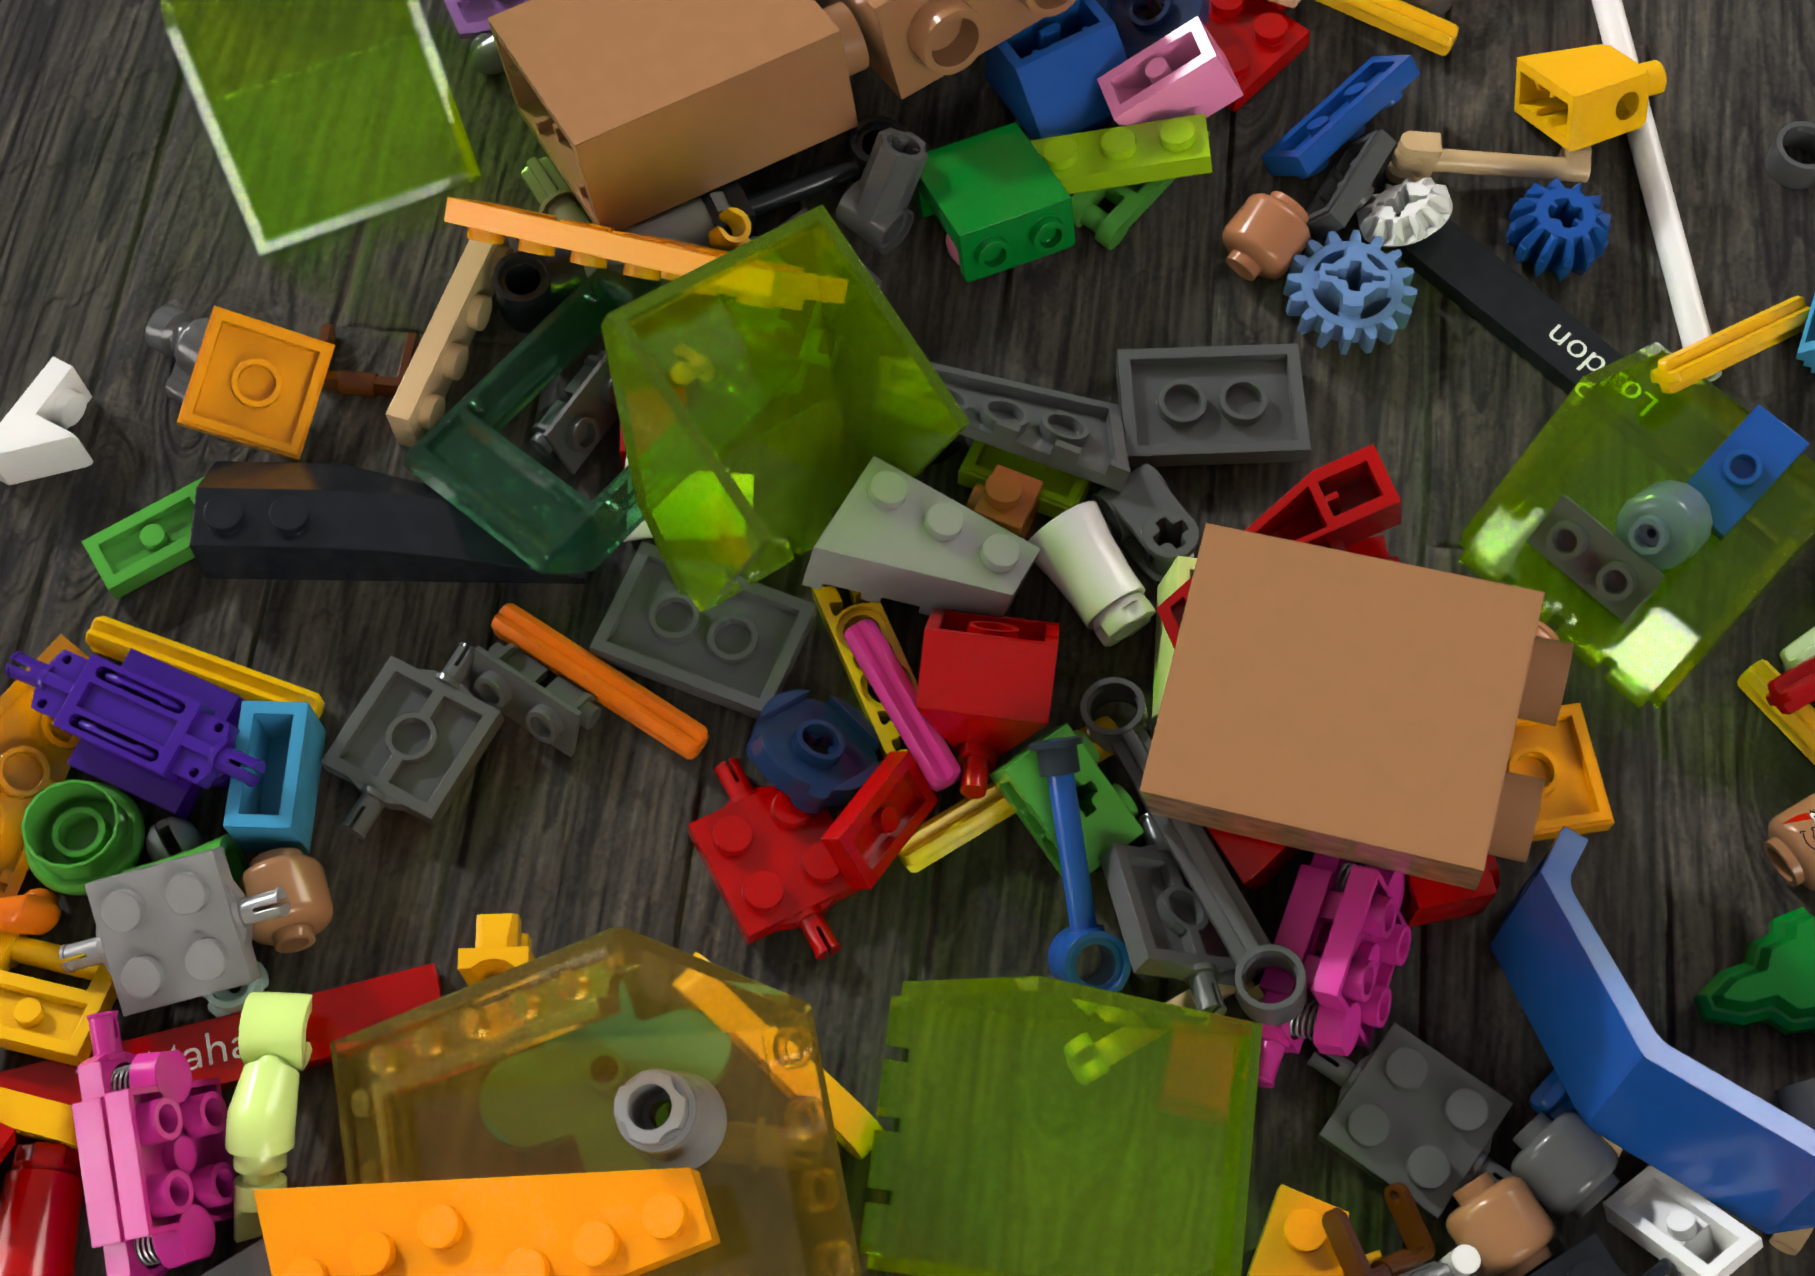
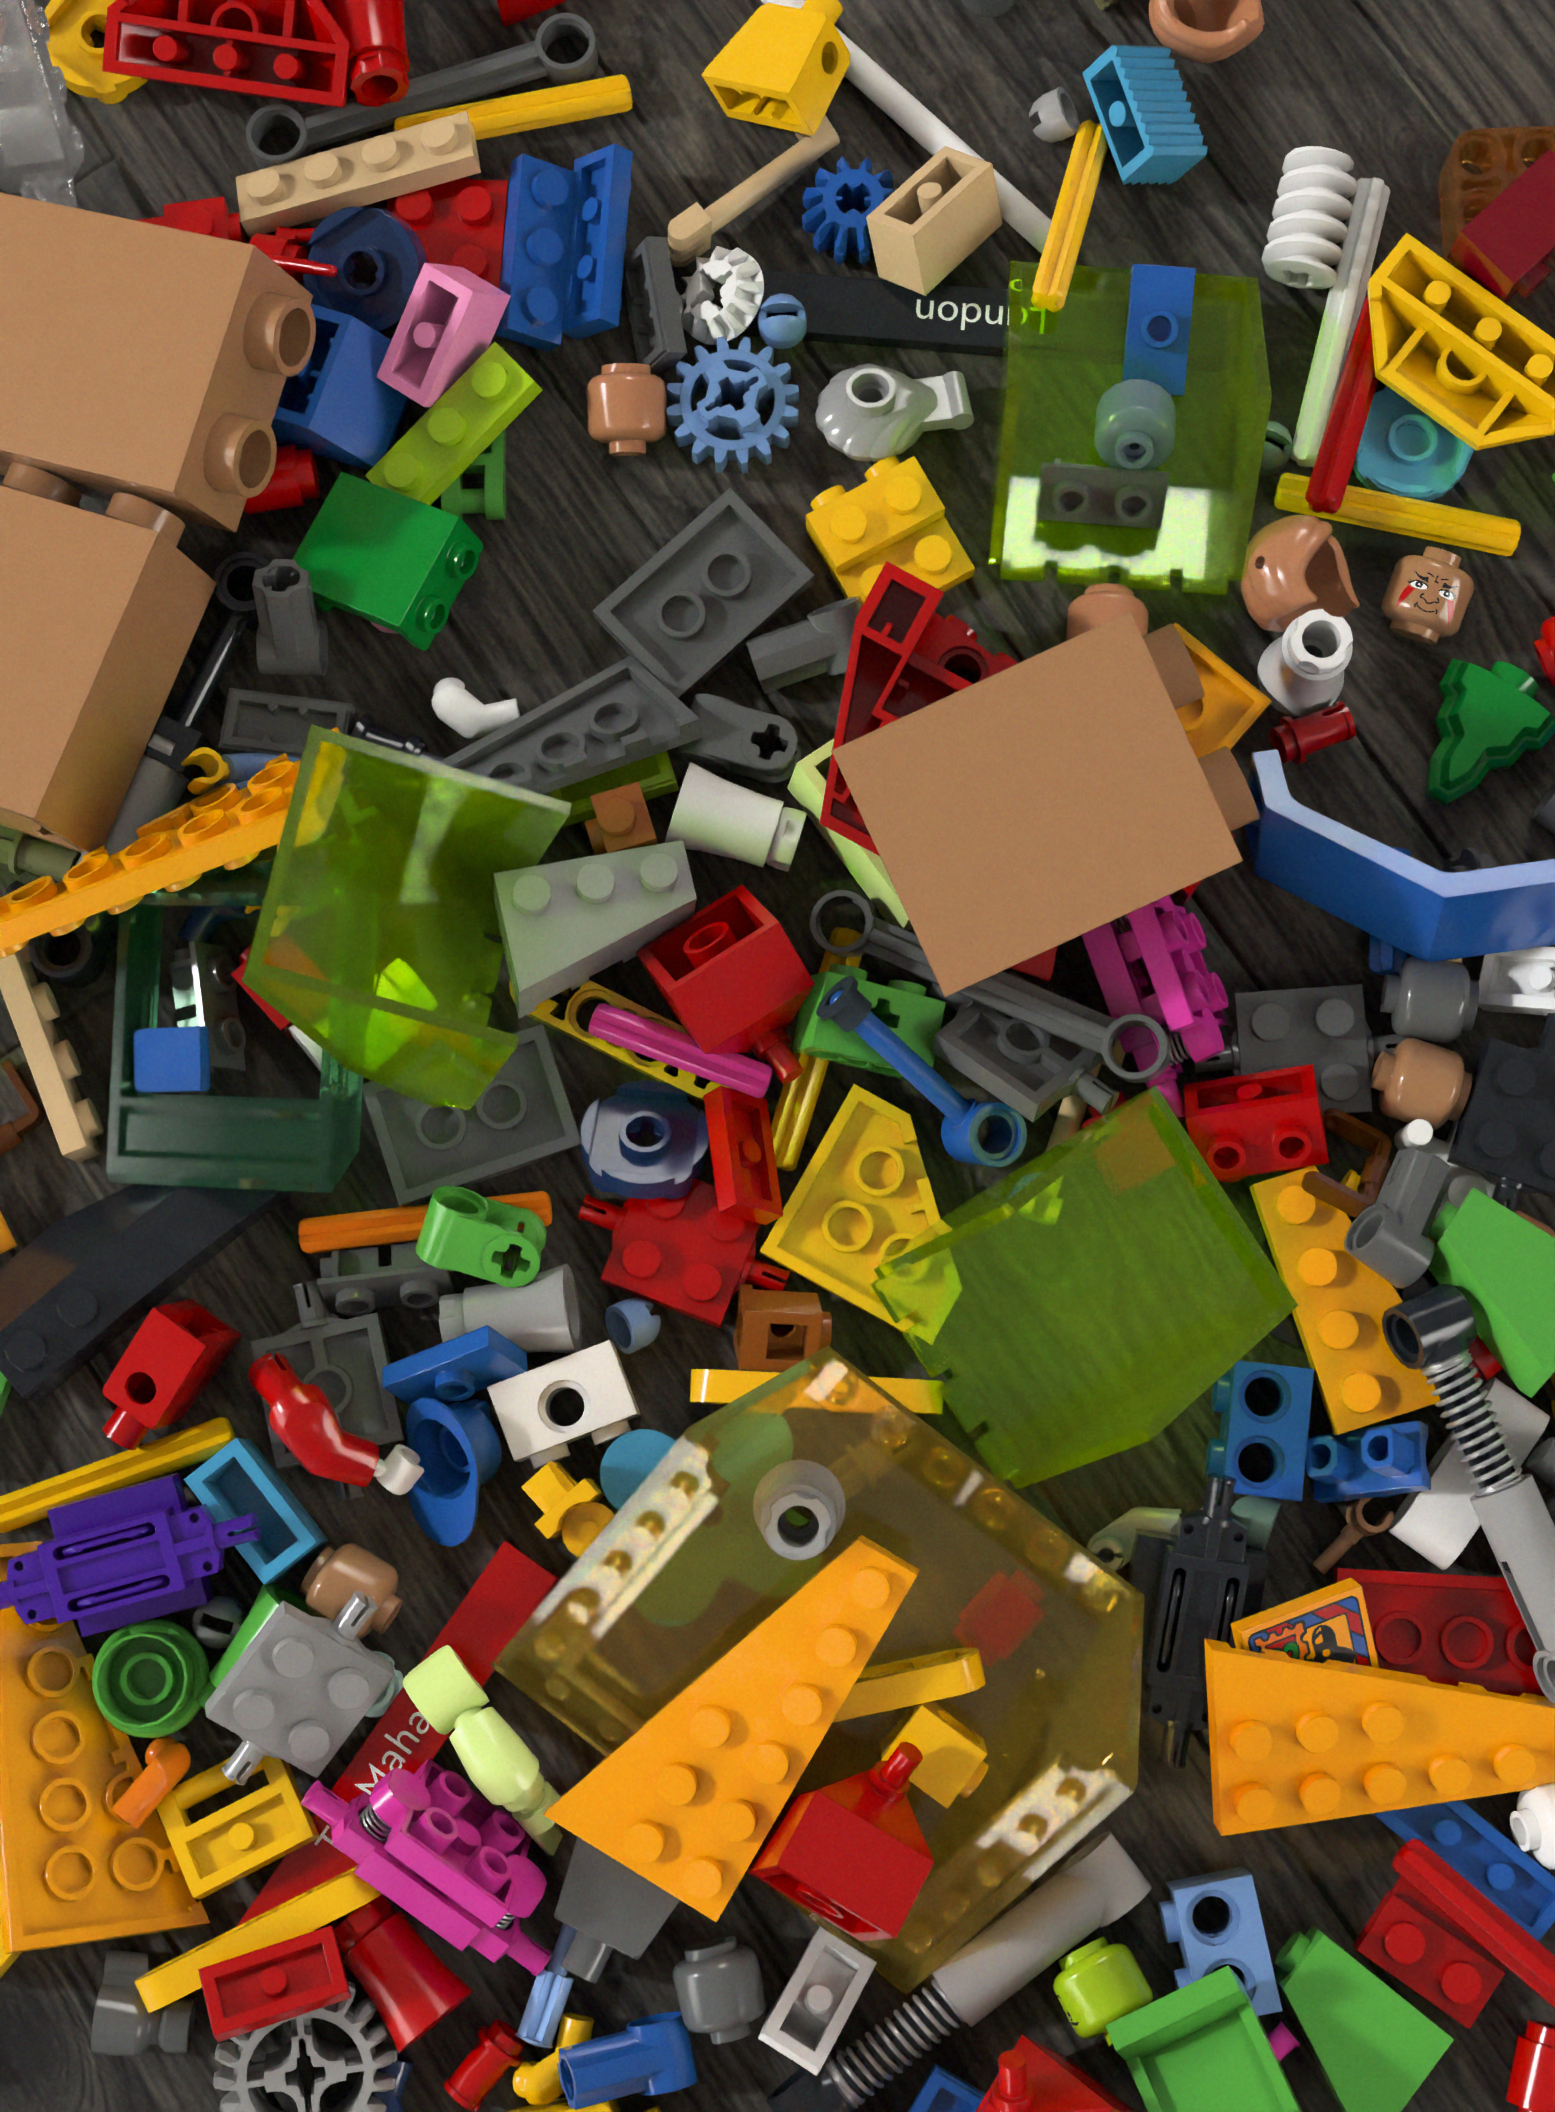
camera: 35 degrees left, 15 degrees up
none -> red torso [102,1299,243,1450]
none -> blue slope [133,1026,210,1093]
none -> red brick [244,444,320,515]
none -> red arm [248,1353,424,1495]
none -> blue plate [382,1325,527,1405]
none -> blue piece [406,1397,502,1547]
none -> bright green piece [415,1185,547,1288]
none -> white arm [432,677,521,739]
none -> light grey plant [439,1263,582,1353]
none -> white brick [487,1340,641,1469]
none -> blue plate [495,153,576,352]
none -> medium blue hinge [605,1297,661,1354]
none -> dark orange brick [733,1284,832,1374]
none -> dark grey piece [746,596,863,694]
none -> medium blue hinge [758,293,807,349]
none -> yellow plate [760,1084,961,1347]
none -> yellow plate [806,456,975,604]
none -> light grey animal [815,363,974,462]
none -> tan brick [866,146,1003,296]
none -> light grey hinge [1029,87,1080,143]
none -> red brick [1184,1064,1329,1183]
none -> nougat piece [1240,515,1360,633]
none -> sand green hinge [1241,420,1293,476]
none -> white plant [1257,609,1353,717]
none -> red pin [1270,701,1356,765]

